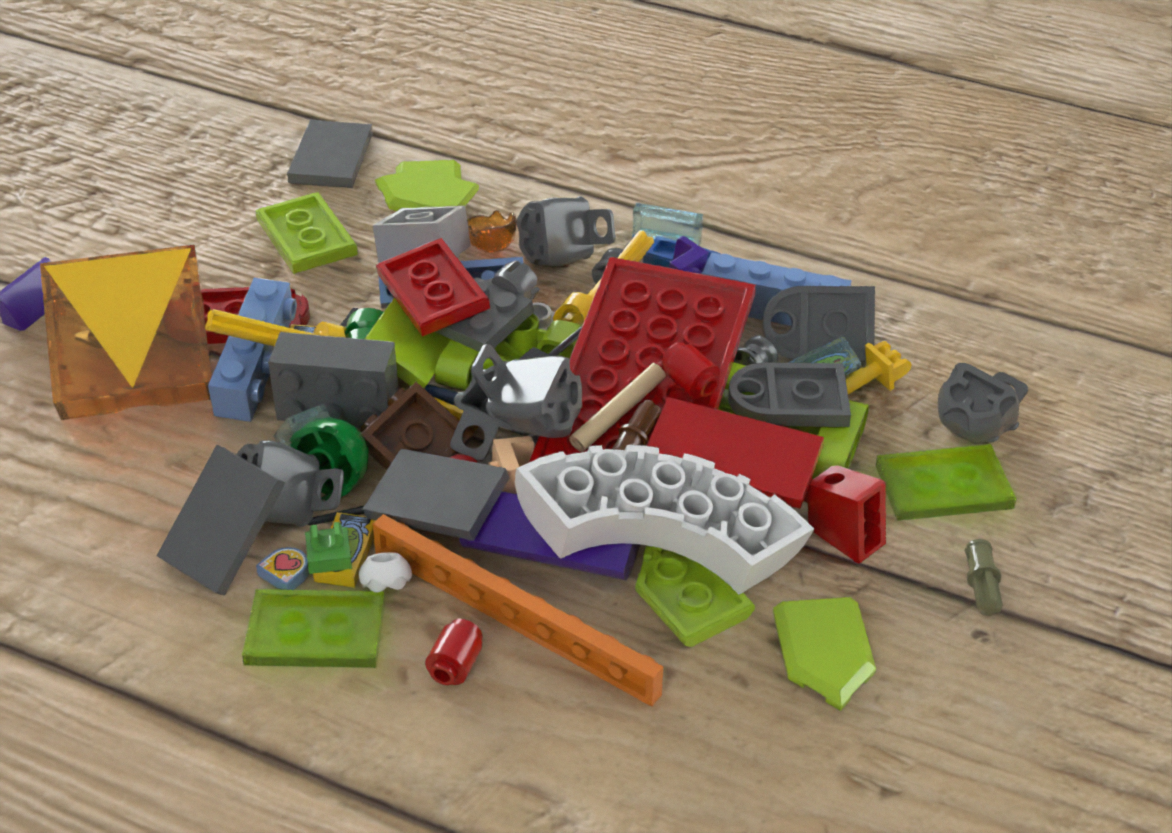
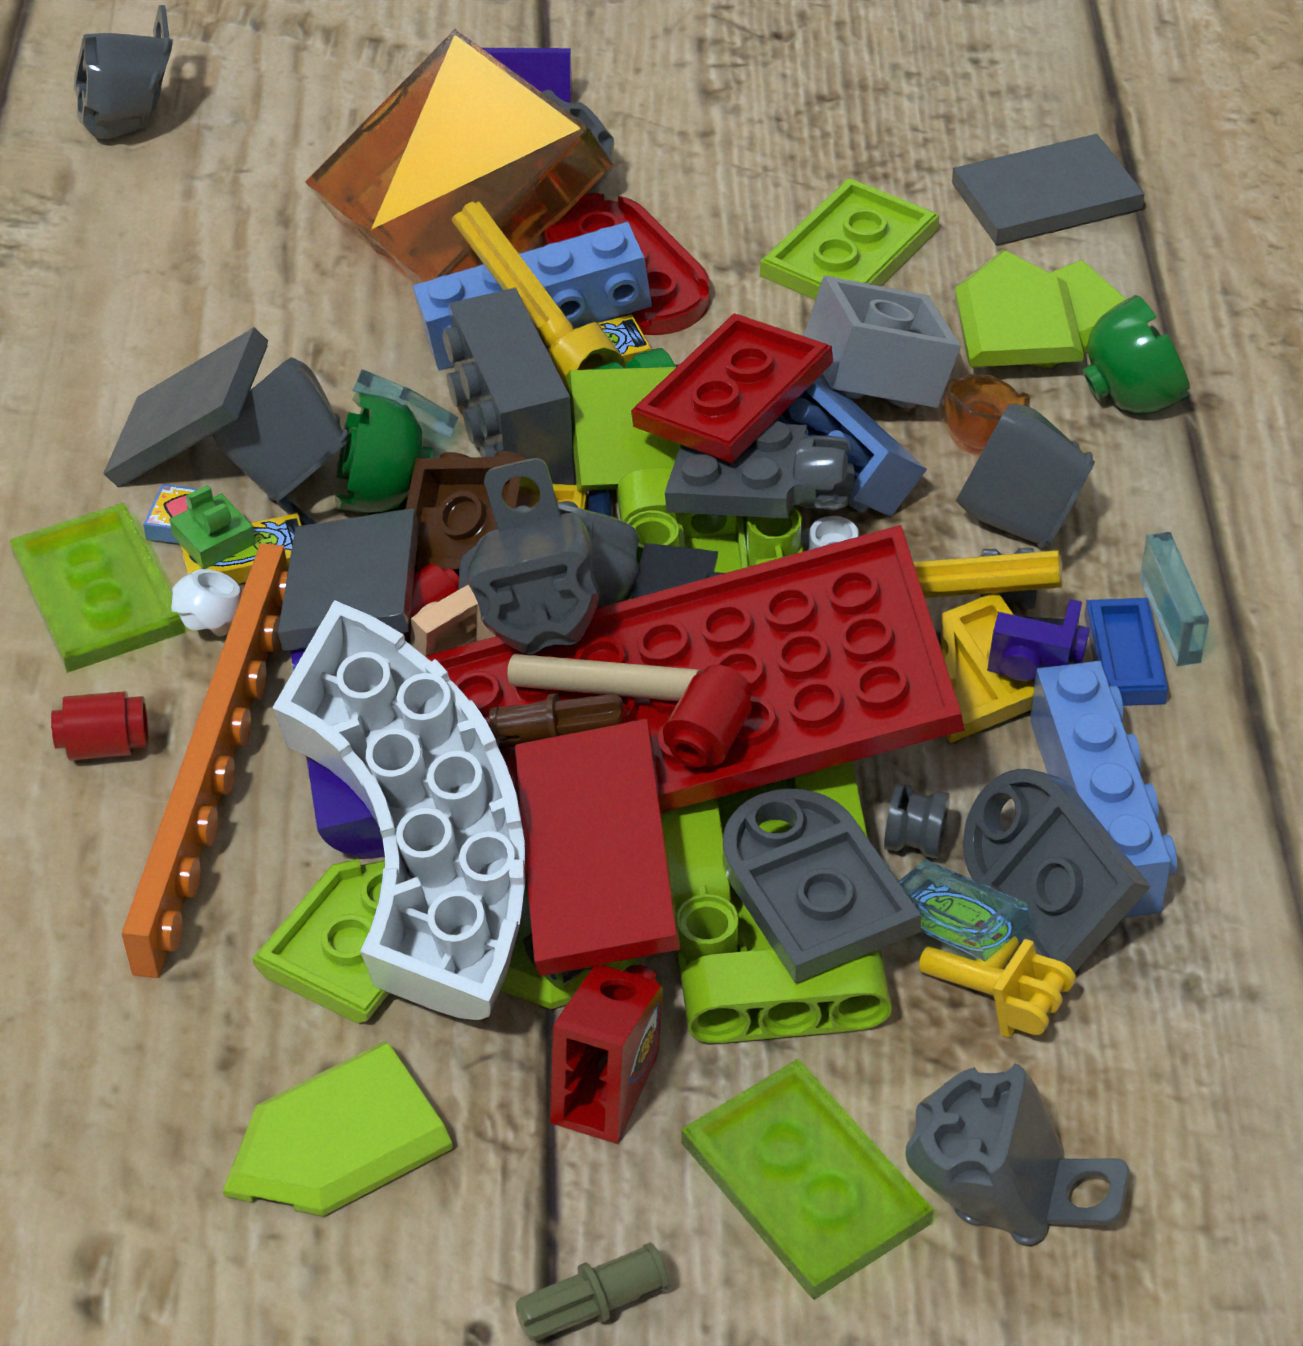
camera: 65 degrees right, 5 degrees up
none -> green cylinder [1082,295,1190,415]

